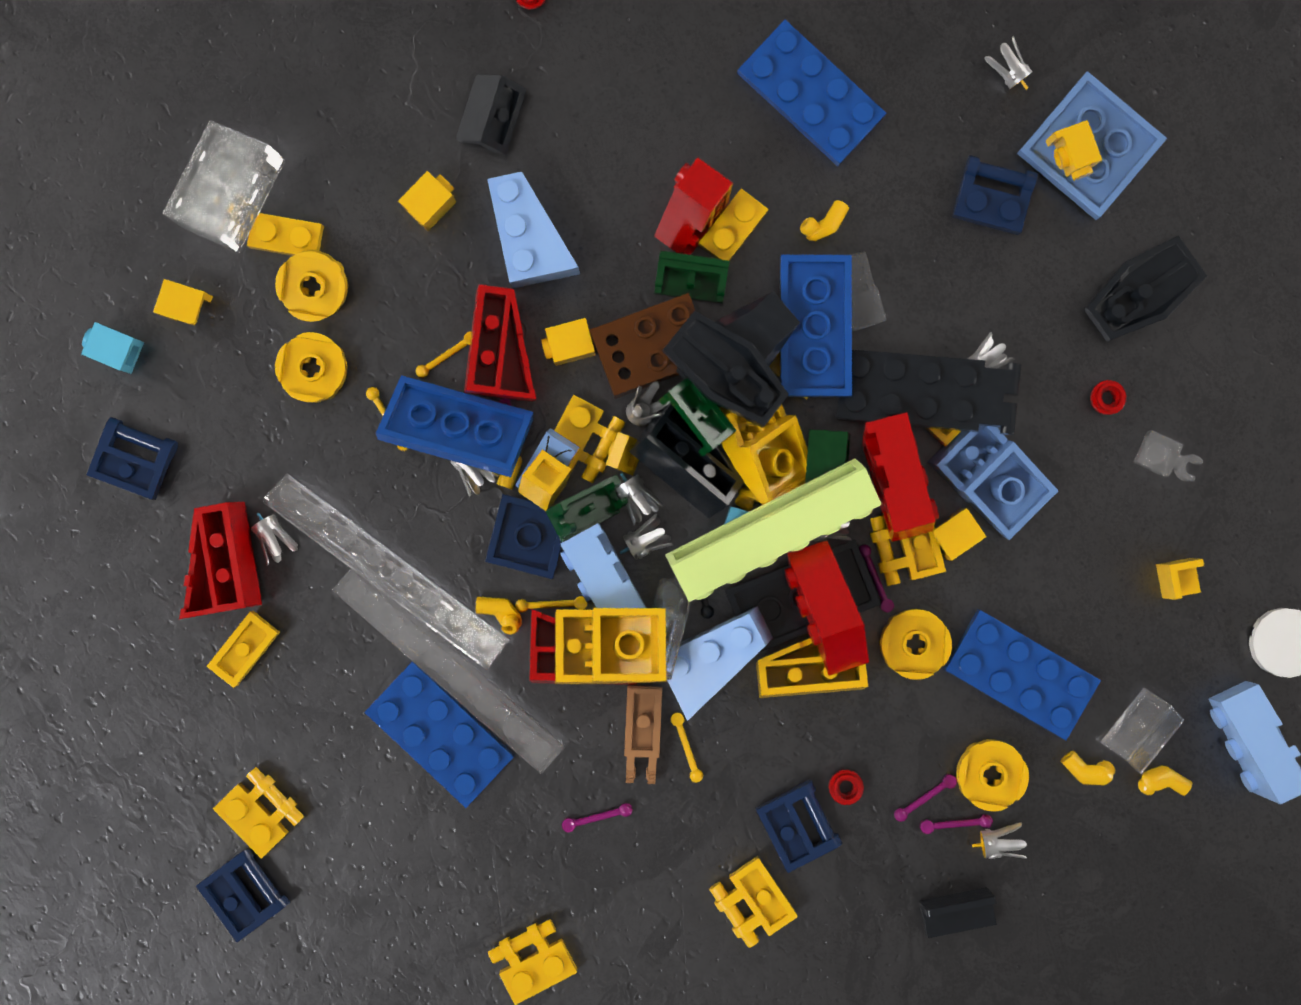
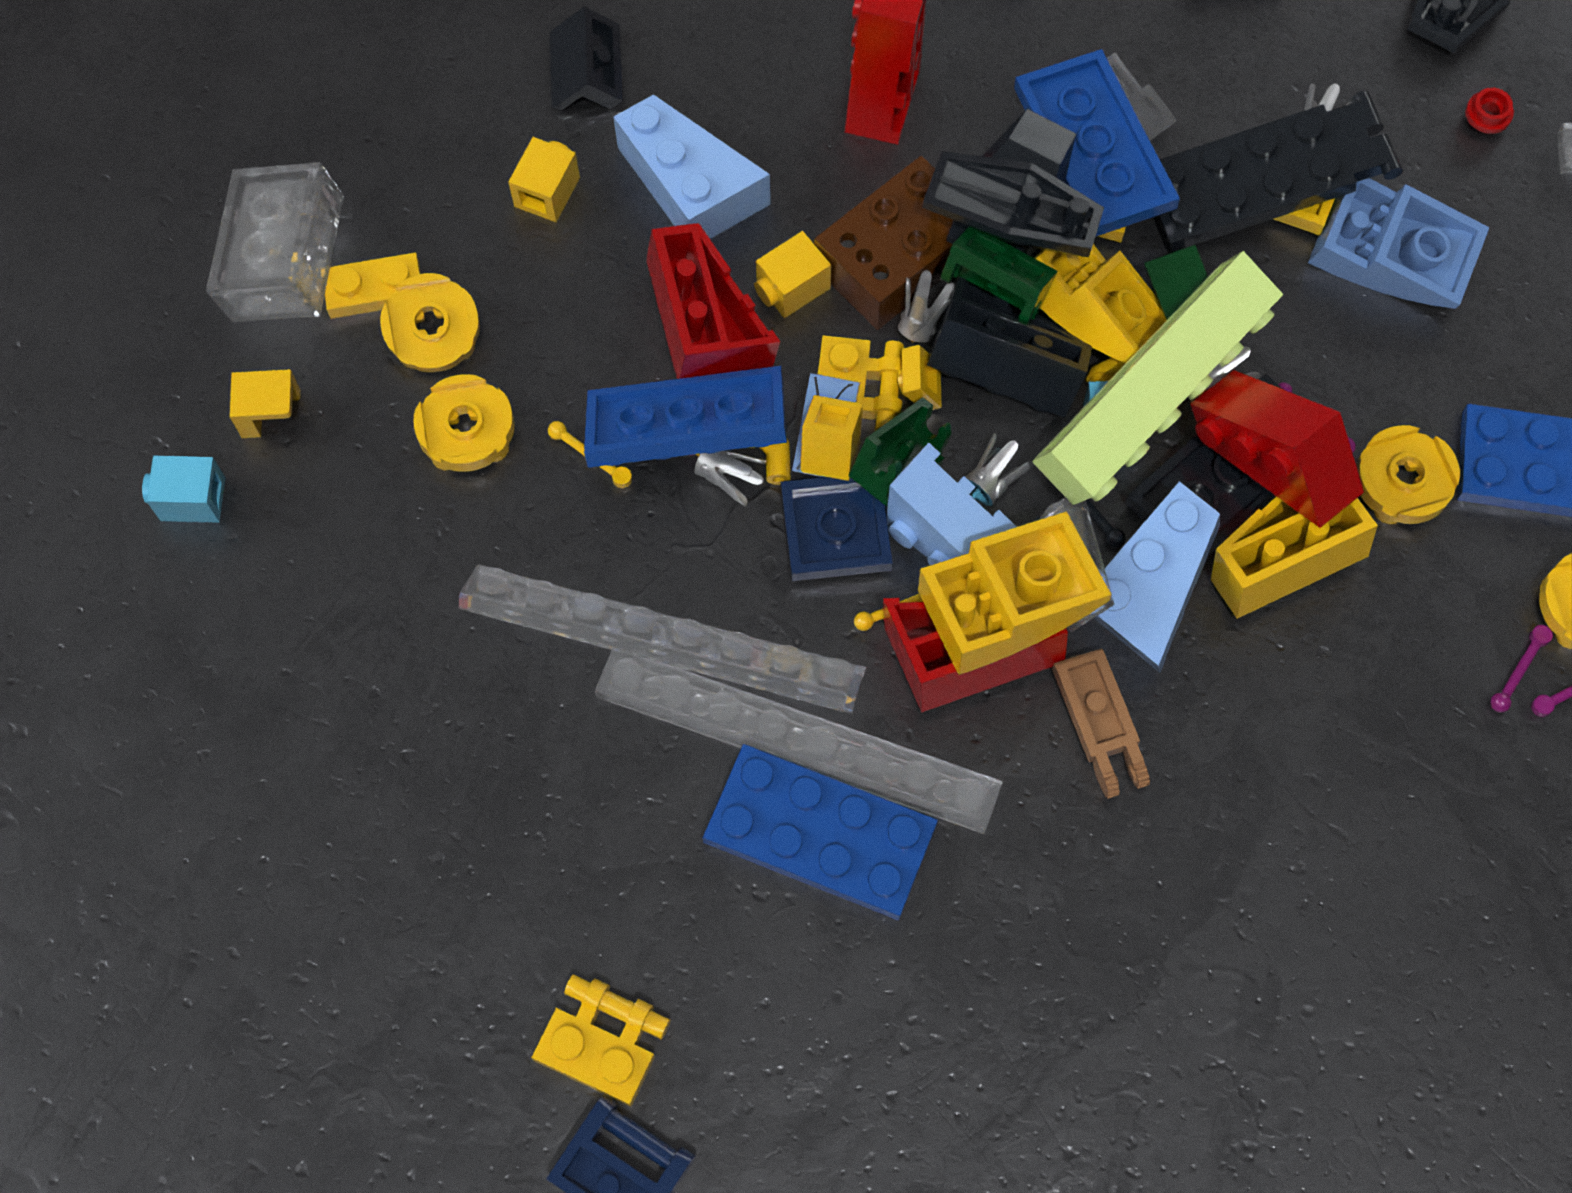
camera: 20 degrees left, 20 degrees down
dark blue plate [86,417,178,500] -> none
red wedge [179,502,262,619] -> none
yellow plate [206,611,280,688] -> none
flat silver piece [251,513,298,566] -> none
yellow hinge [415,331,471,378] -> none
yellow arm [476,597,522,635] -> none
yellow plate [488,919,578,1005] -> none
magenta hinge [562,803,633,833] -> none
flat silver piece [615,473,664,525] -> none
dark green hinge [654,250,730,304] -> none
yellow hinge [671,712,703,783] -> none
yellow plate [699,188,769,261] -> none
yellow plate [709,856,798,948] -> none
dark blue plate [755,780,843,873] -> none
yellow arm [800,200,849,241] -> none
red plate [828,769,864,805] -> none
red wedge [862,412,939,542] -> none
yellow plate [870,515,946,586] -> none
yellow panel [932,508,987,561] -> none

